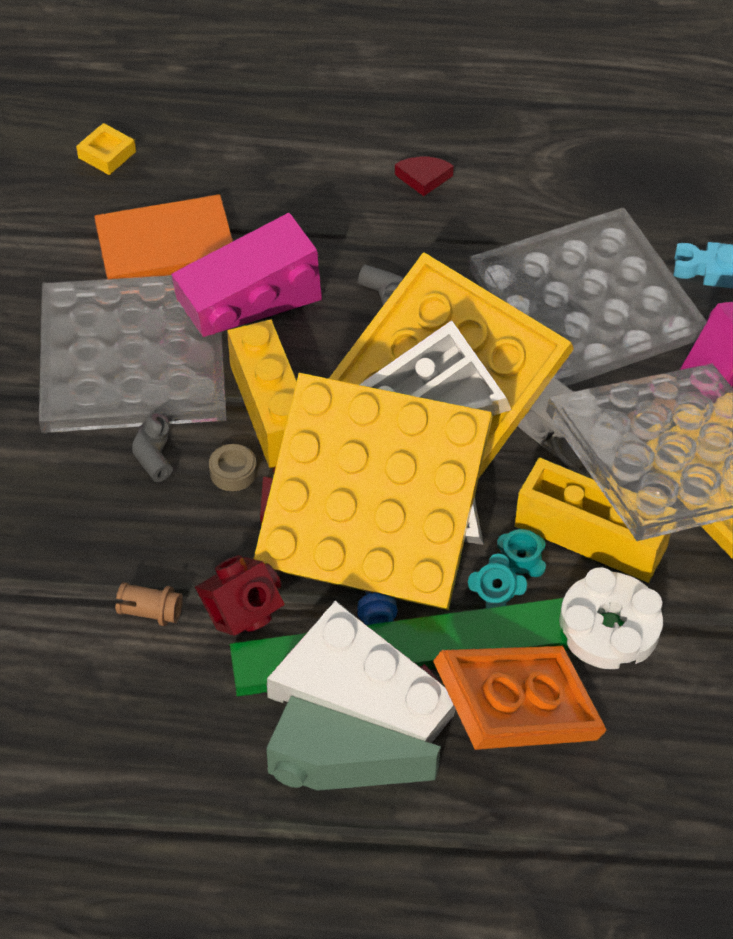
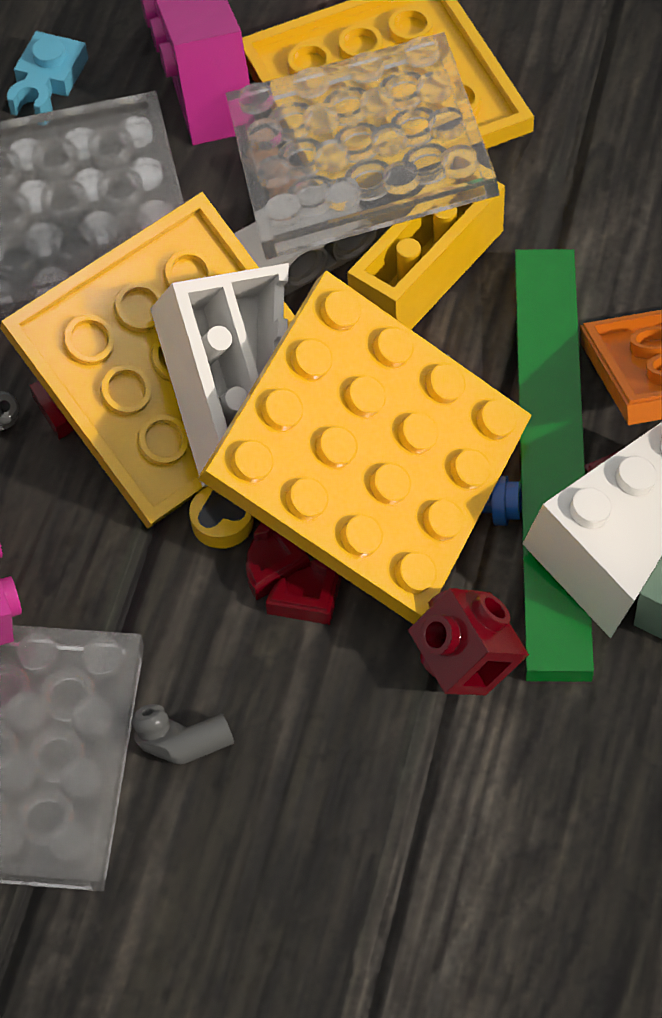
camera: 75 degrees left, 5 degrees up
medium nougat pin [115,582,183,626] -> none
dark tan tile [209,444,257,491] -> none
yellow brick [227,319,297,468] -> none
teal plate [468,554,527,608] -> none
teal plate [497,529,546,577] -> none
white plate [559,568,663,669] -> none

